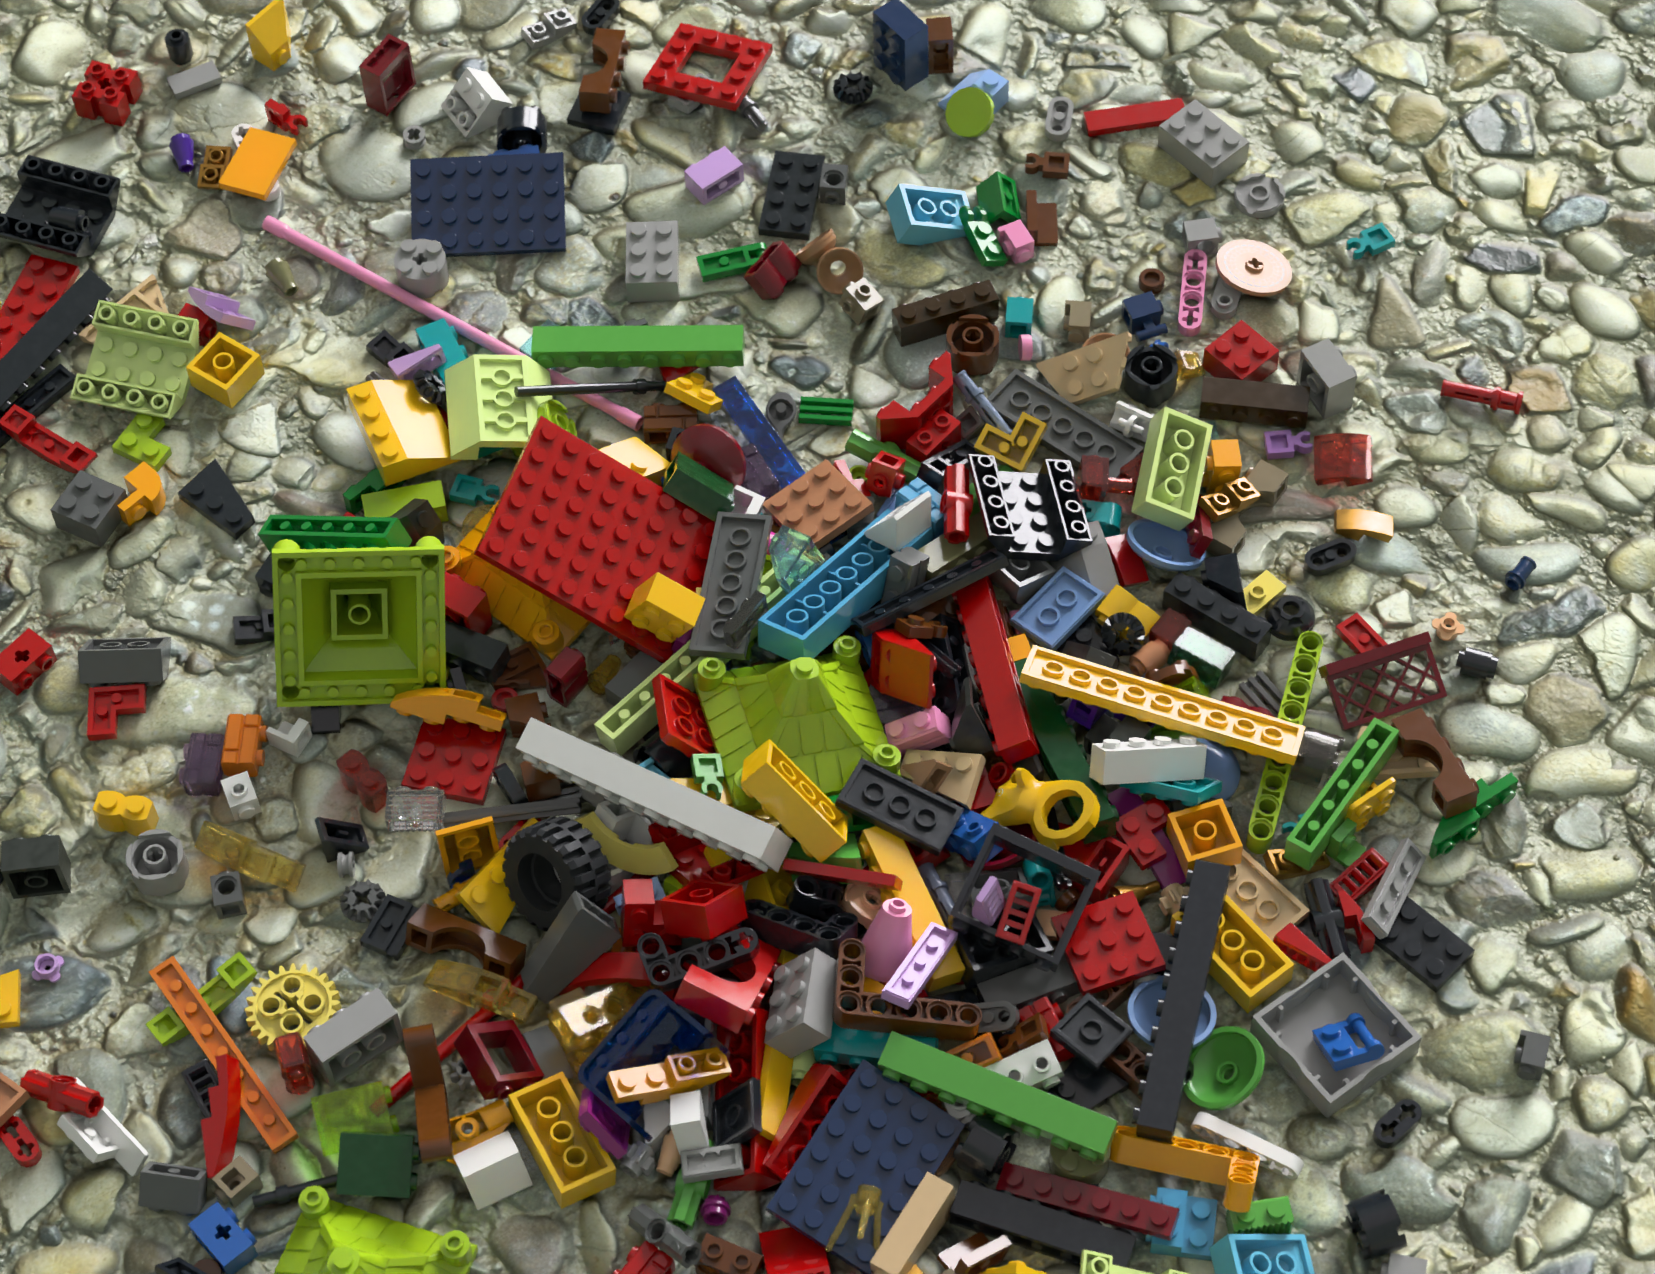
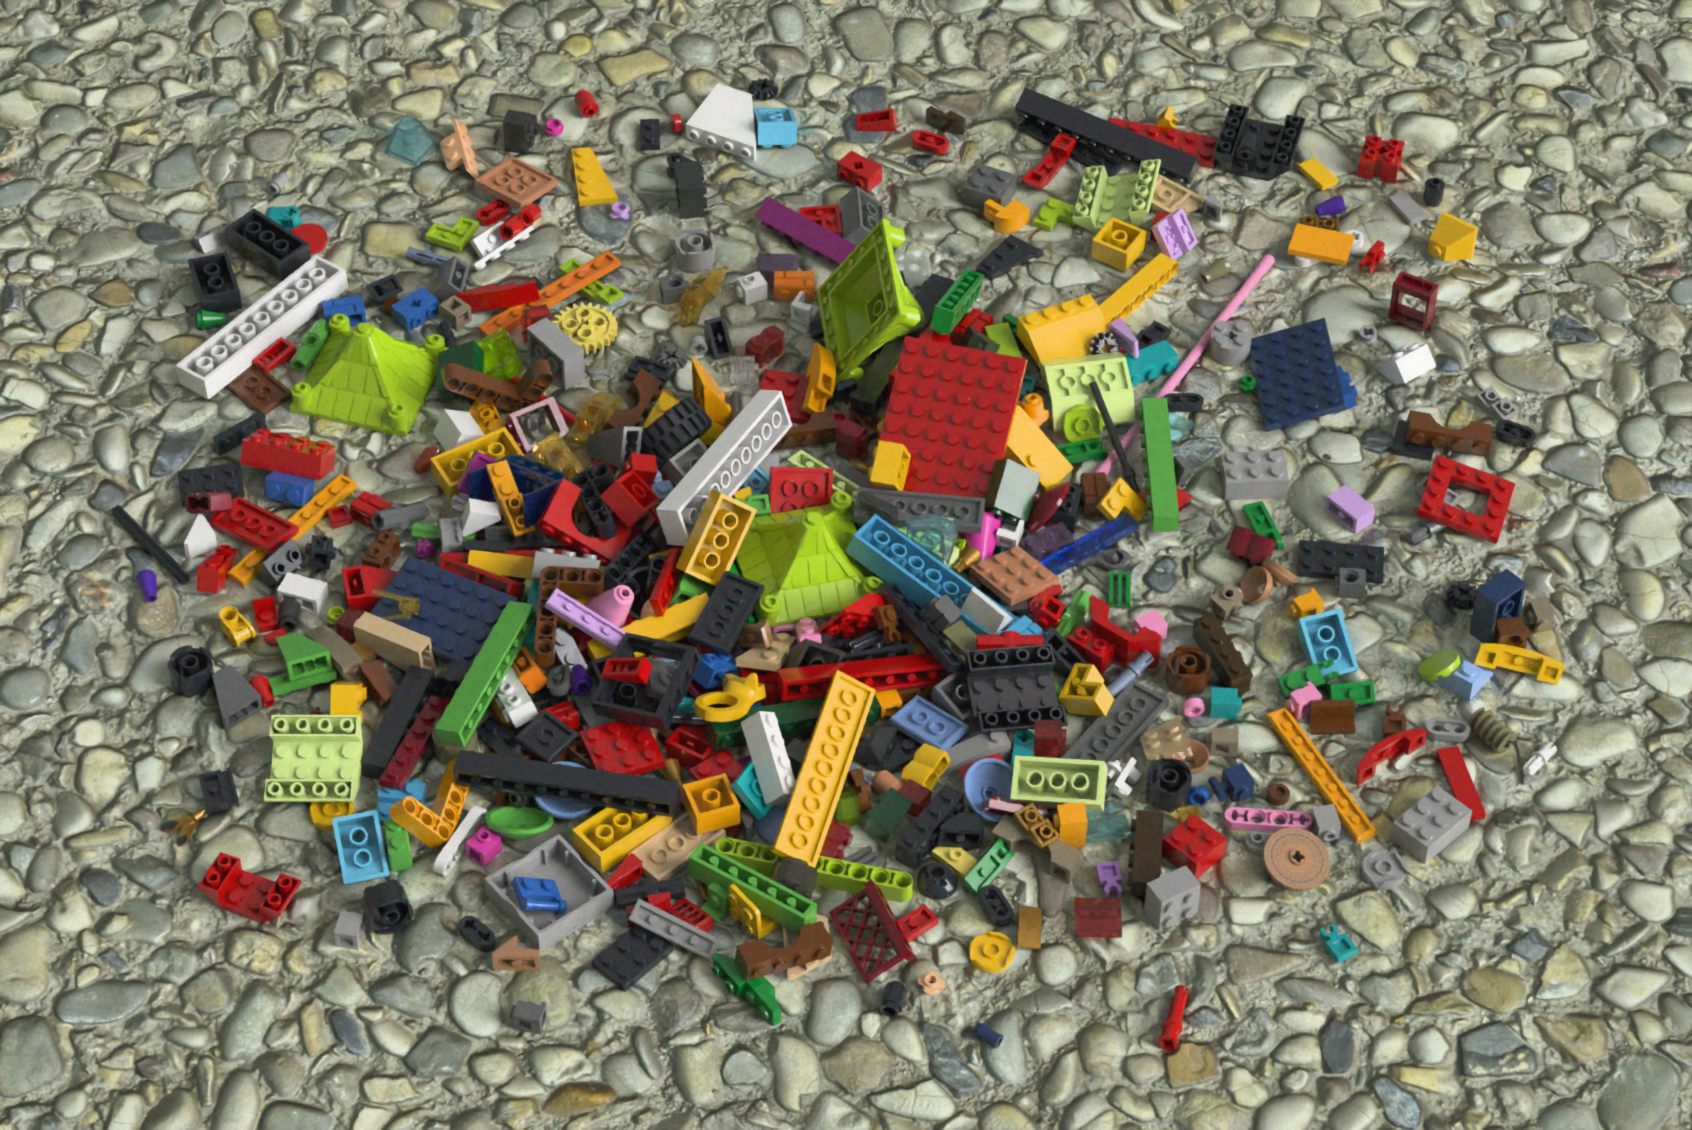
camera: 85 degrees right, 10 degrees down
yellow brick [93,791,159,836] -> none
black brick [497,106,547,153] -> none
lavender slope [971,875,1005,927] -> none
reddish brown plate [998,1012,1049,1058] -> none
black gear [1100,612,1145,657] -> none
none -> sand blue pin [406,246,466,267]
none -> clear red cone [413,445,442,475]
none -> lime plate [425,216,479,252]
none -> dark pink brick [466,826,502,867]
none -> medium nougat slope [492,935,541,971]
none -> dark purple cone [571,664,593,695]
none -> magenta brick [756,196,857,267]
none -> plate [960,837,1015,897]
none -> yellow tile [969,931,1015,973]
none -> green plate [1055,437,1108,464]
none -> yellow beam [1099,253,1179,328]
none -> bright pink brick [1132,609,1168,640]
none -> black plate [1164,393,1204,413]
none -> light grey slope [1203,193,1223,222]
none -> green plate [1237,375,1256,394]
none -> light orange tile [1266,707,1377,844]
none -> light orange brick [1288,588,1324,621]
none -> yellow tile [1298,157,1338,191]
none -> red slope [1355,728,1427,786]
none -> olive piece [1468,707,1517,753]
none -> yellow slope [1474,643,1565,685]
none -> white axle [1522,741,1557,776]

